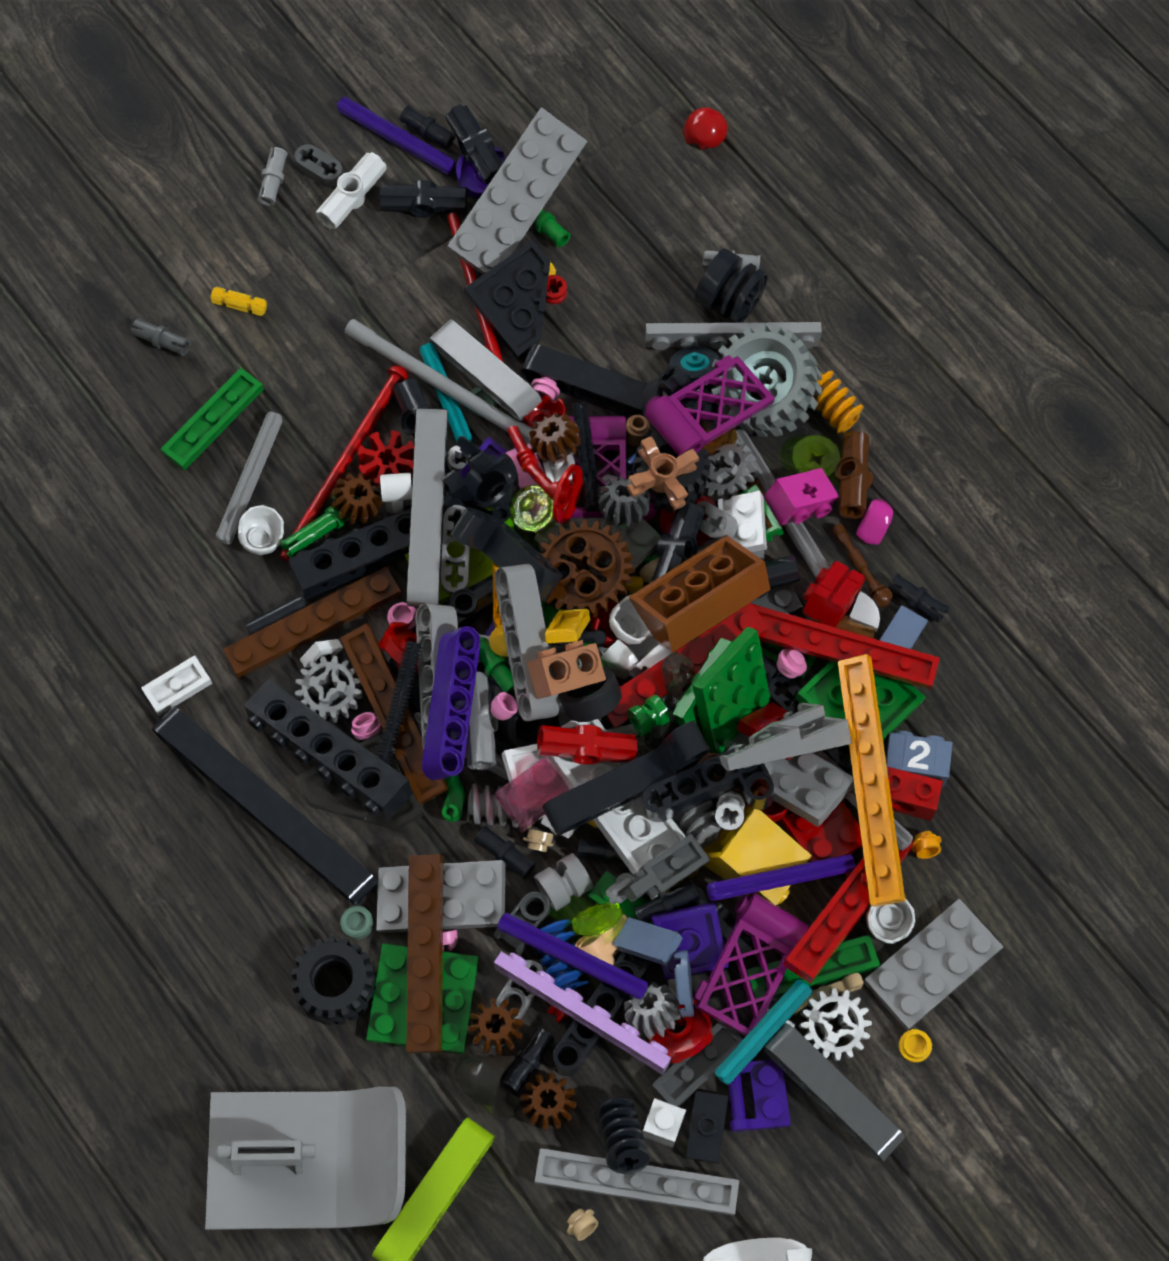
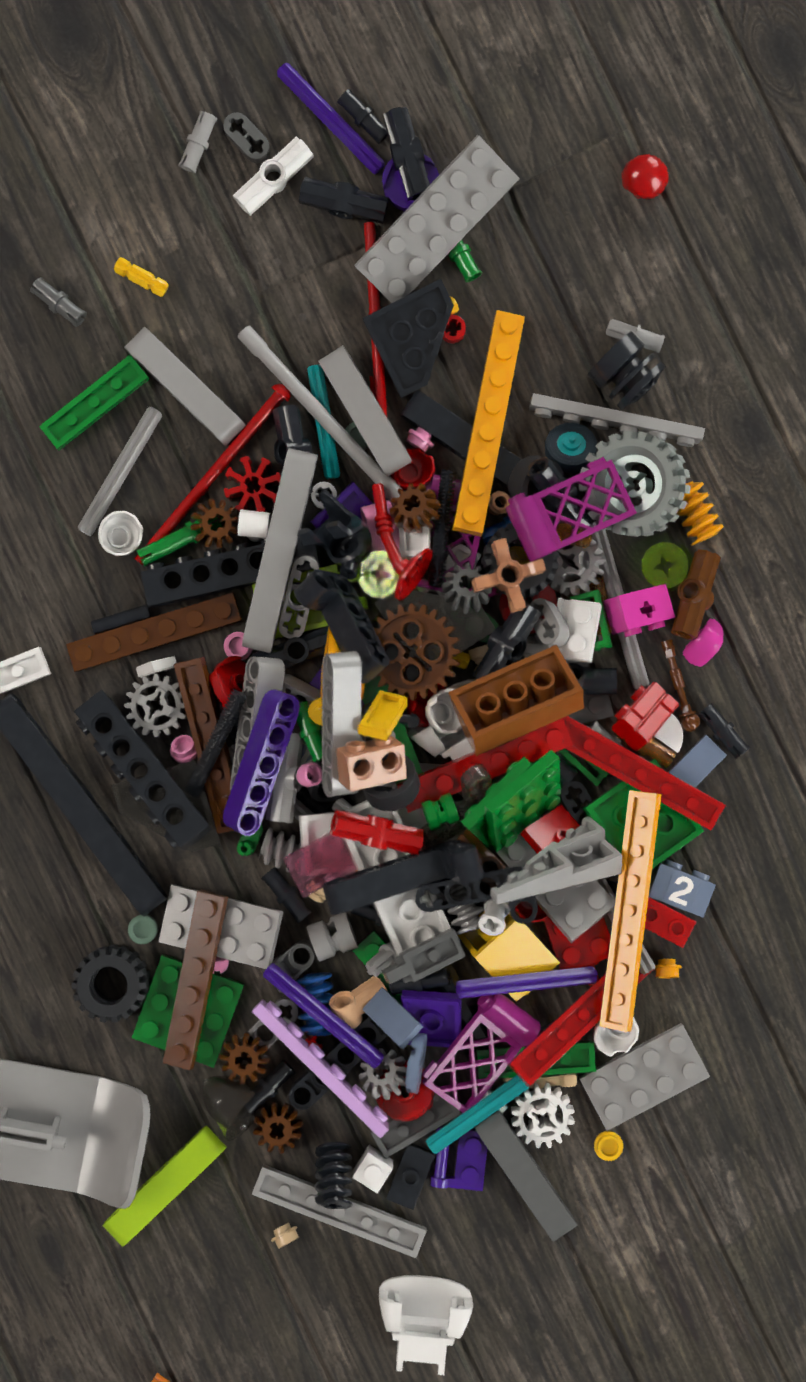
camera: 10 degrees right, 20 degrees up
clear neon green gear [572,902,623,936] -> none
bright pink plate [776,649,807,678] -> none
none -> light grey beam [124,327,246,446]
none -> light orange plate [452,310,525,537]

